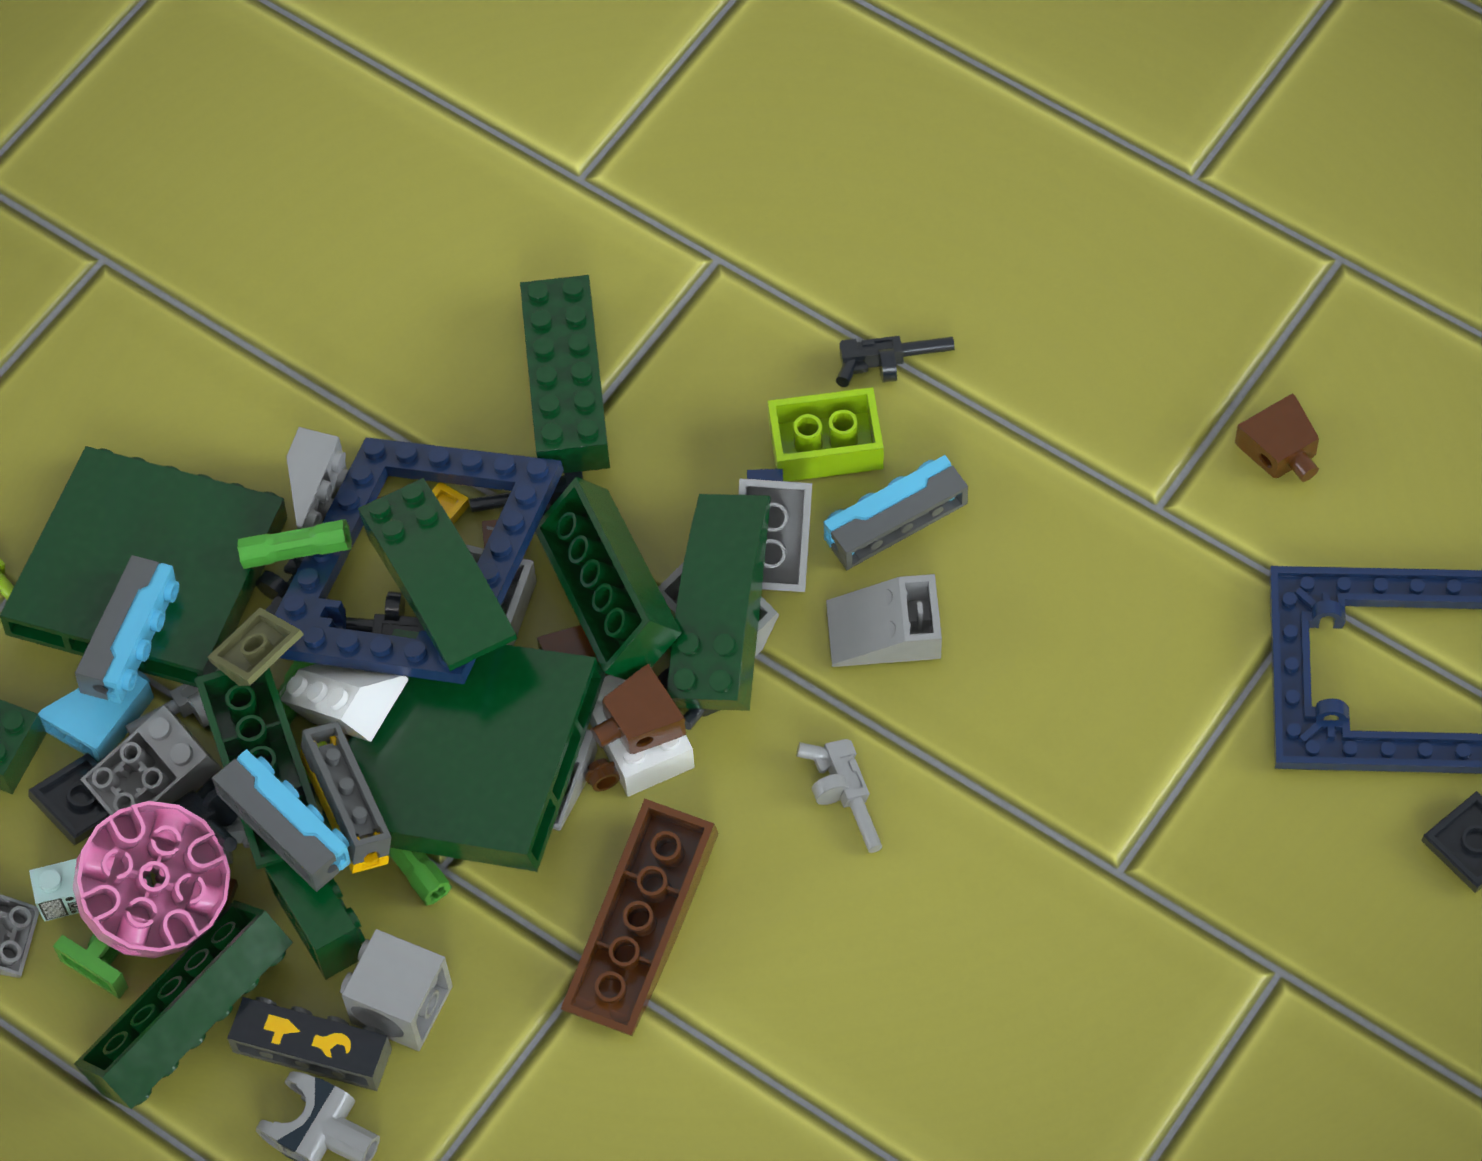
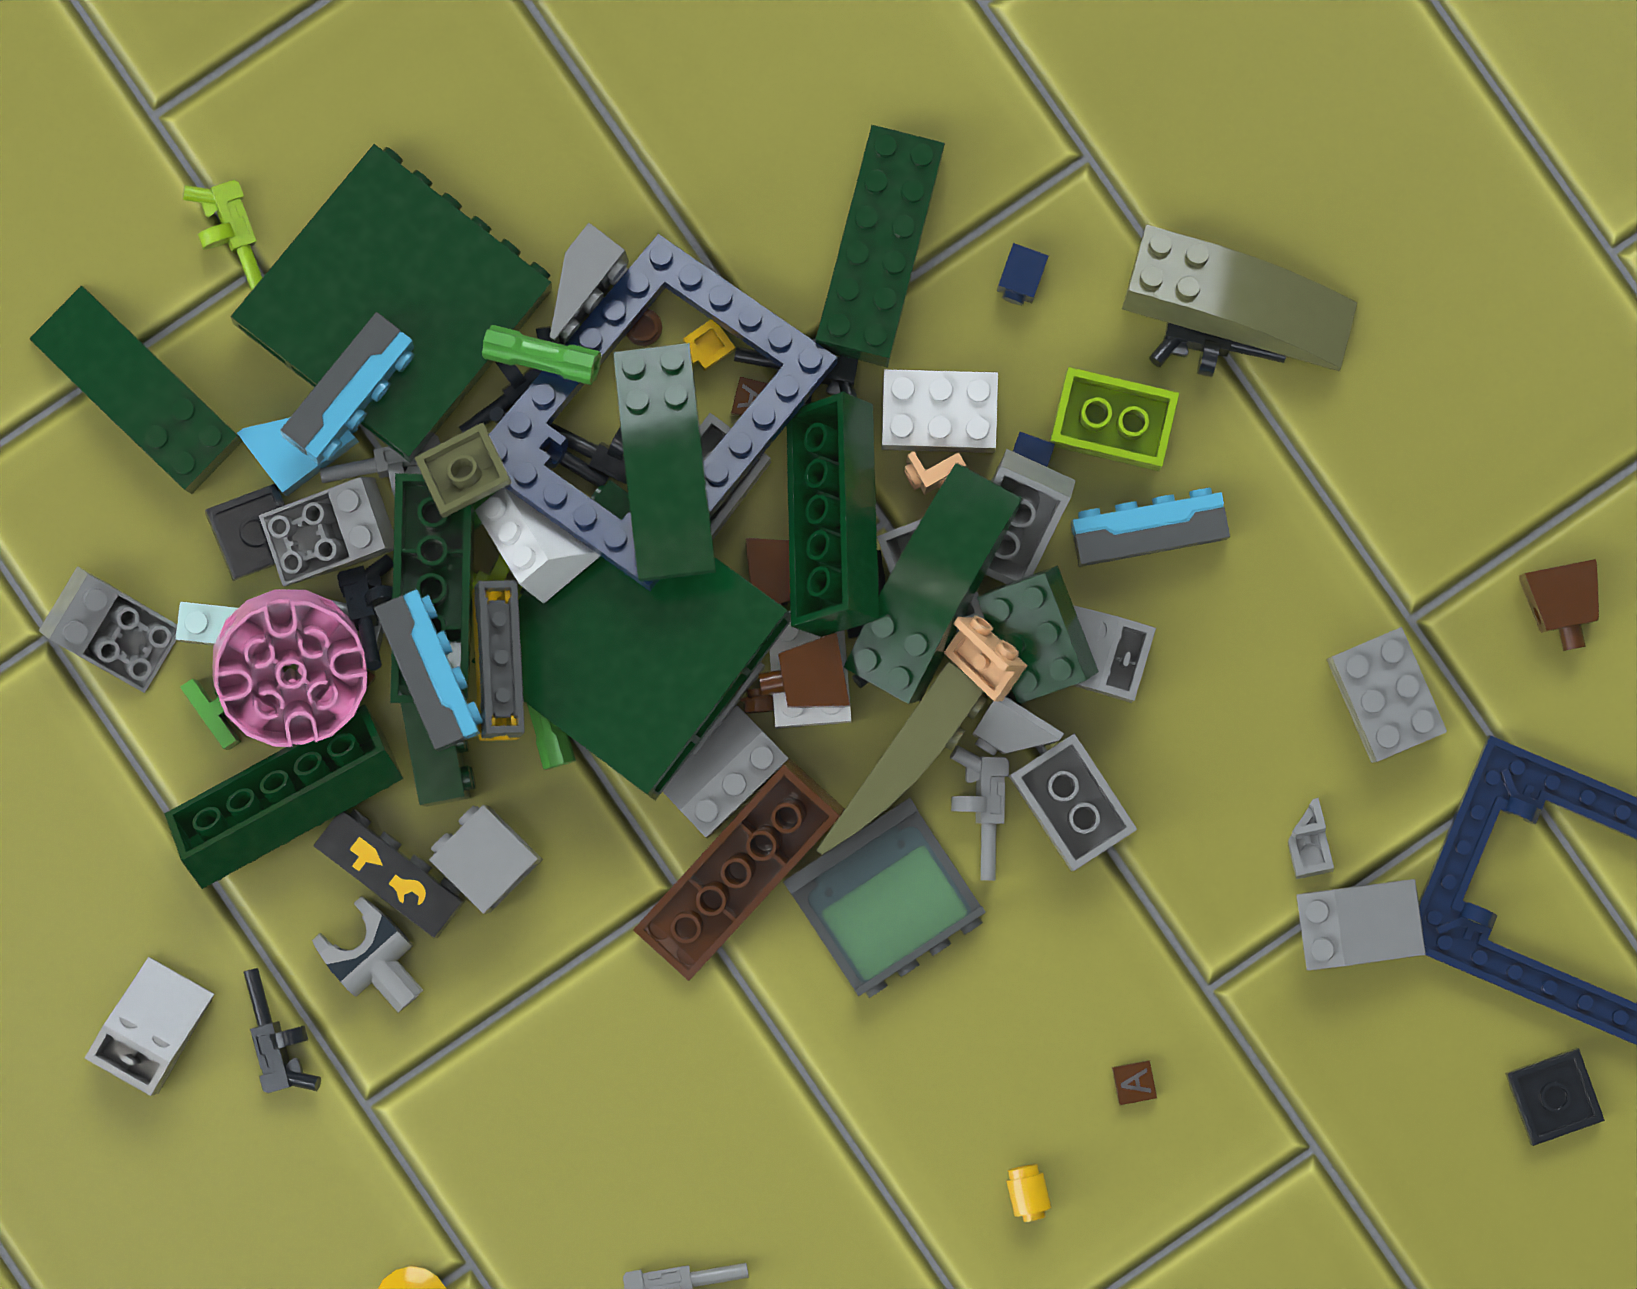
camera: 20 degrees right, 25 degrees up
none -> light grey slope [662,706,789,838]
none -> clear light blue panel [783,798,986,998]
none -> olive slope [816,662,987,855]
none -> white brick [882,369,998,453]
none -> light nougat bracket [904,451,966,495]
none -> light nougat bracket [944,616,1027,701]
none -> light grey slope [972,697,1064,756]
none -> dark green brick [976,565,1099,704]
none -> dark blue brick [997,243,1049,305]
none -> yellow brick [1006,1164,1051,1222]
none -> light grey brick [1009,733,1137,871]
none -> reddish brown tile [1112,1060,1157,1105]
none -> olive slope [1122,225,1357,371]
none -> light grey slope [1288,798,1334,879]
none -> light grey slope [1296,879,1426,971]
none -> light grey brick [1326,627,1447,763]

